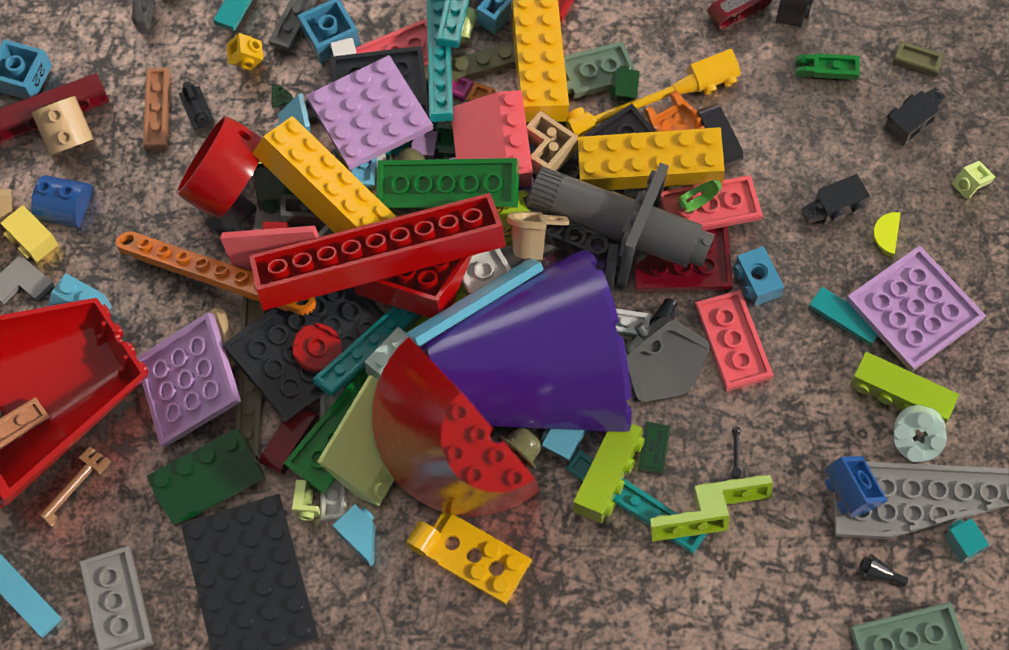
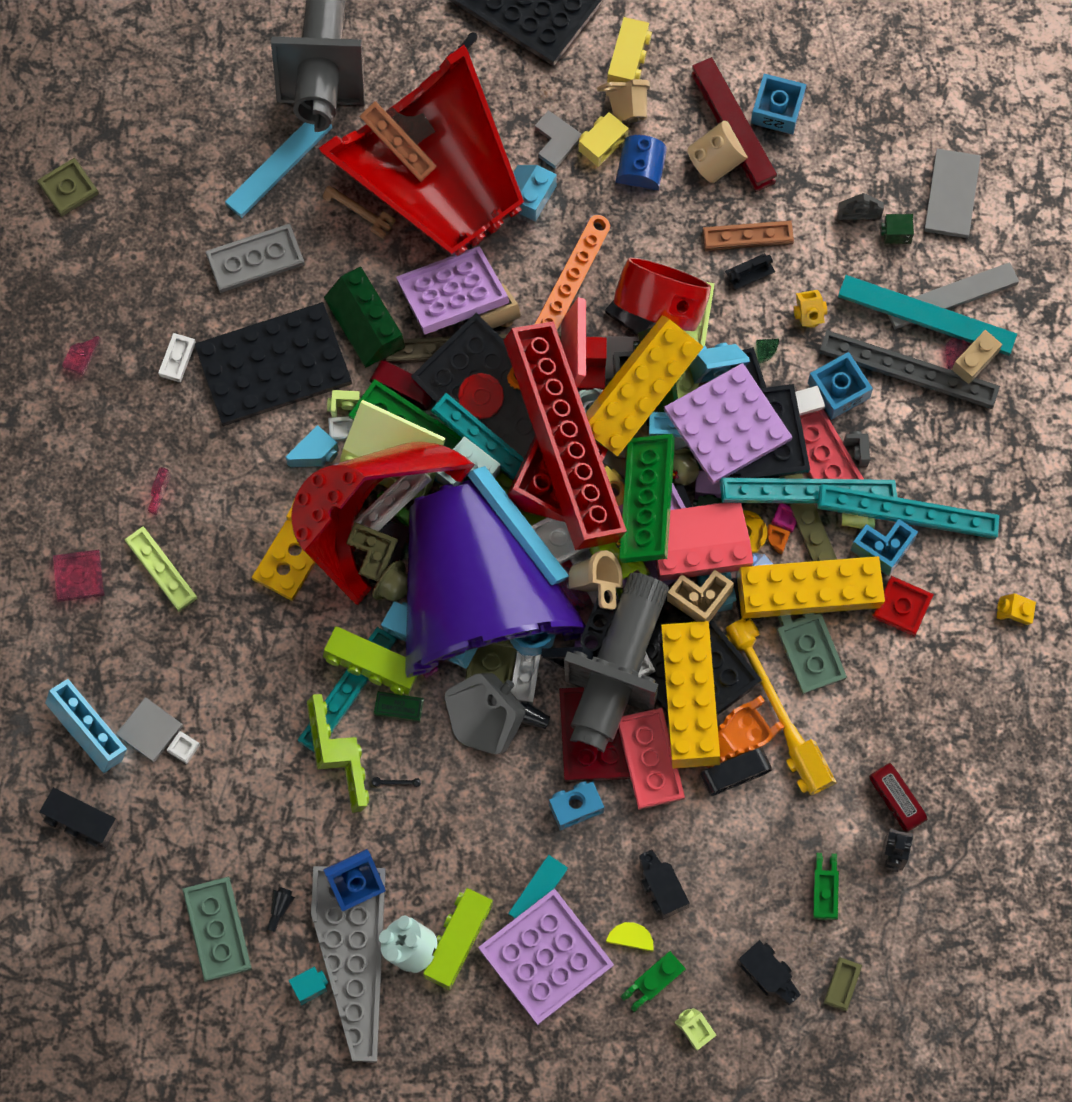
camera: 85 degrees right, 5 degrees up
dark green brick [609,66,640,102] -> none
bright green helmet [676,180,722,213] -> none
coral tile [694,290,774,392] -> none
none -> green hinge [620,951,686,1012]
none -> dark grey bracket [843,431,870,467]

